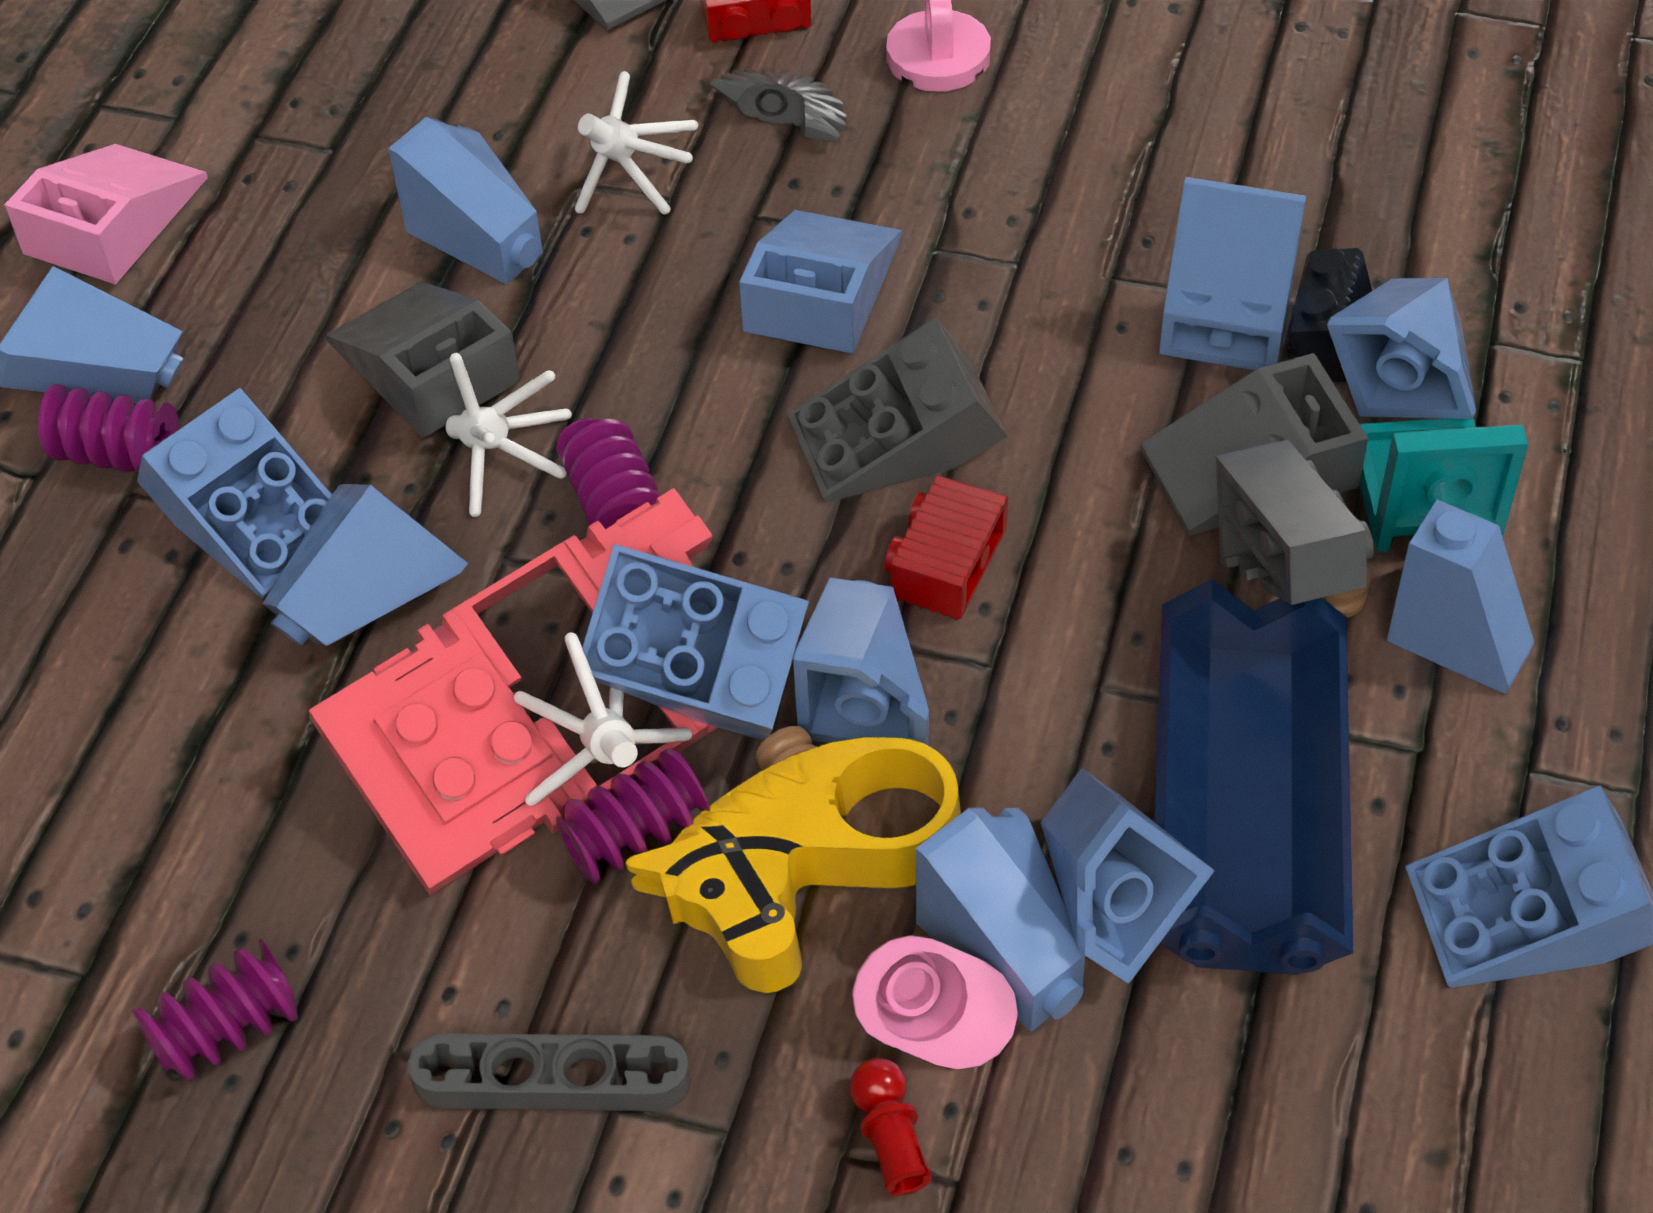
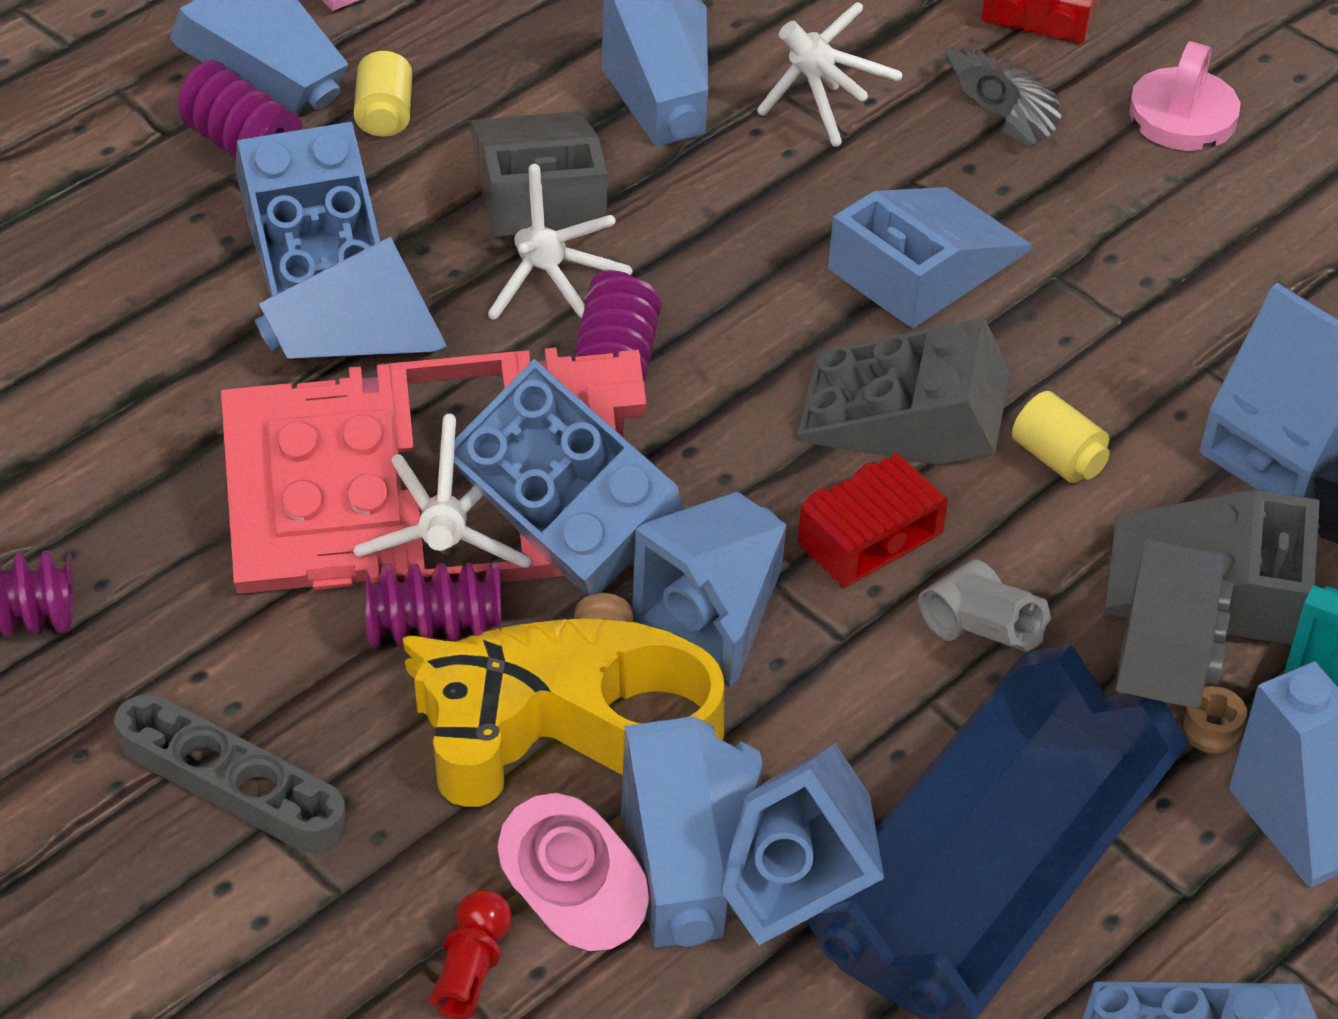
camera: 25 degrees right, 5 degrees down
none -> light yellow brick [354,51,412,137]
none -> light grey piece [918,559,1051,652]
none -> light yellow brick [1012,391,1110,483]

